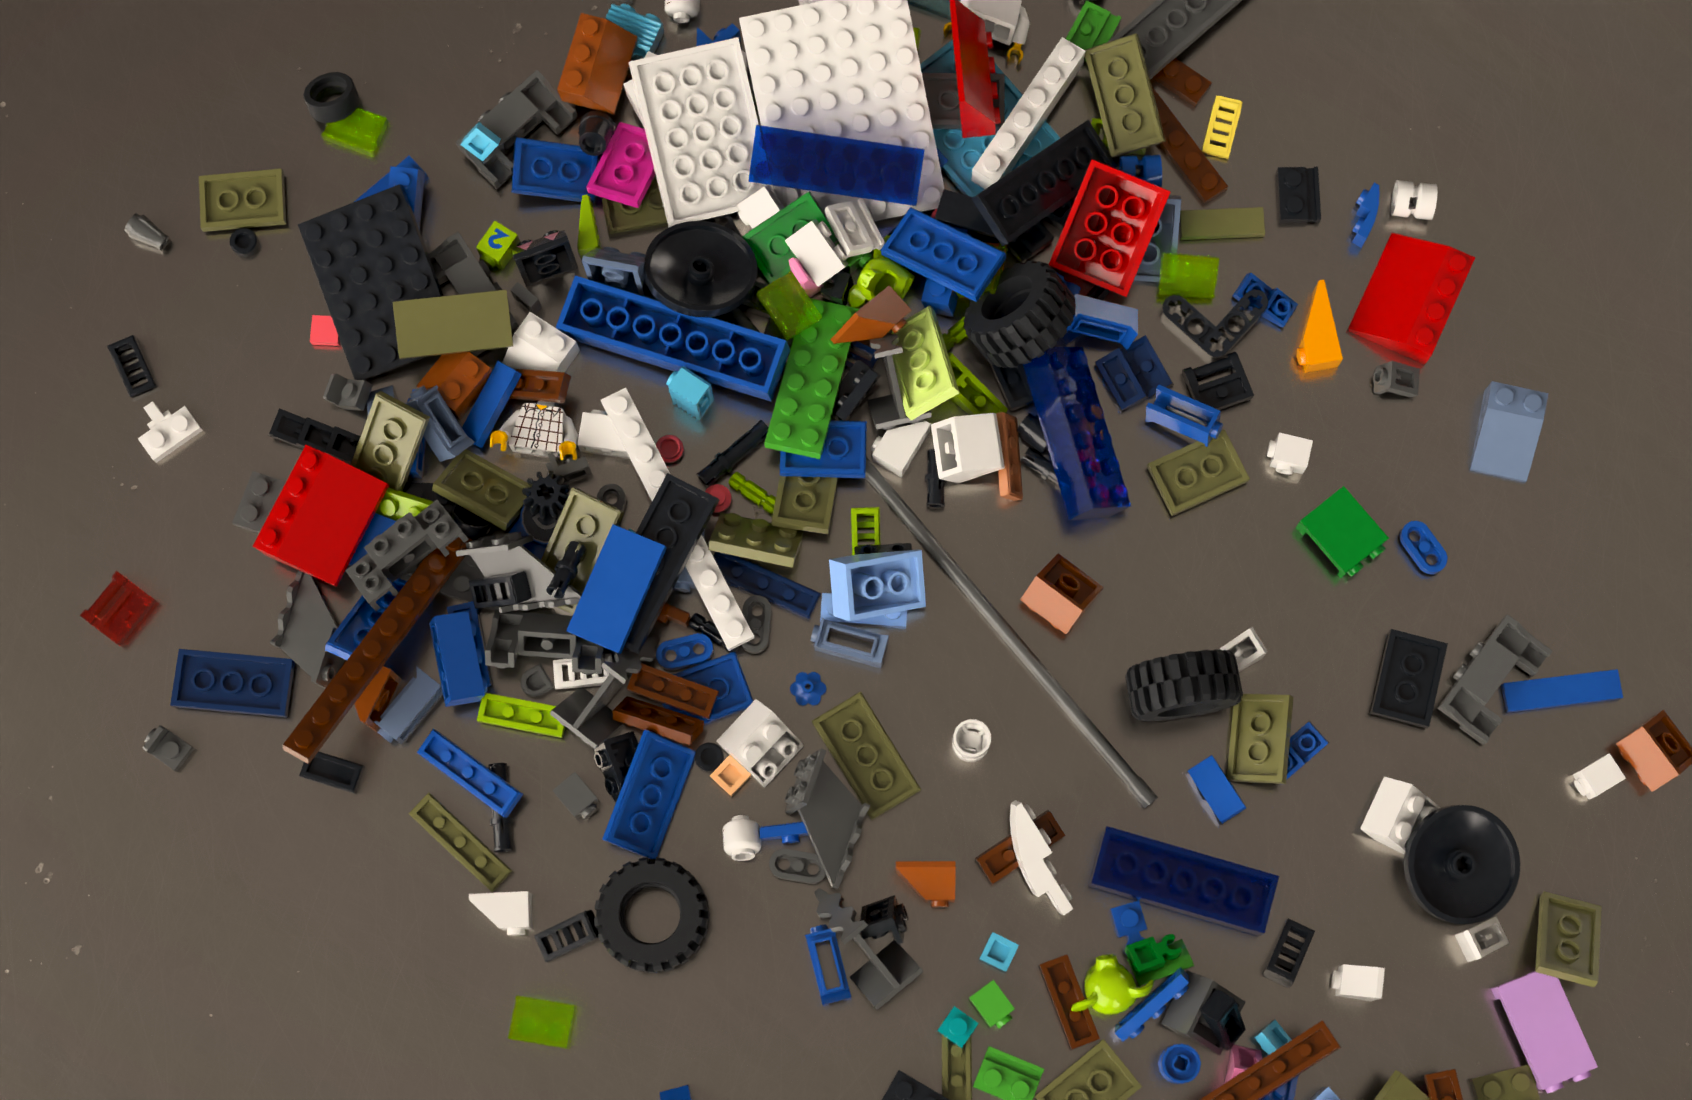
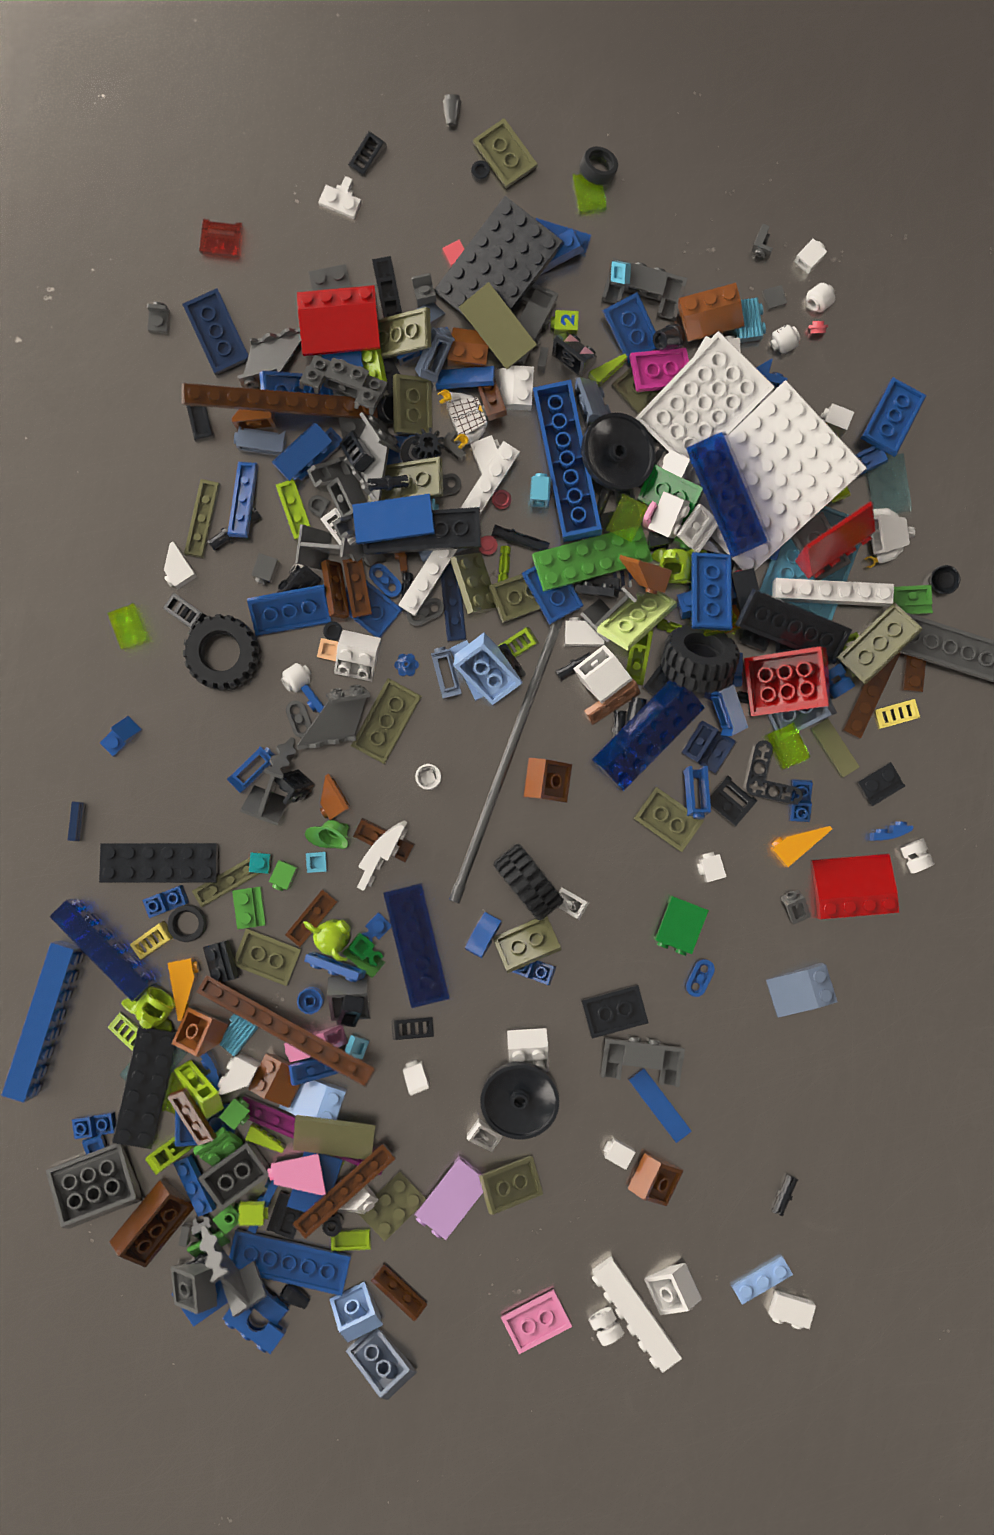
camera: 55 degrees right, 10 degrees up
none -> bright green piece [305,820,349,849]

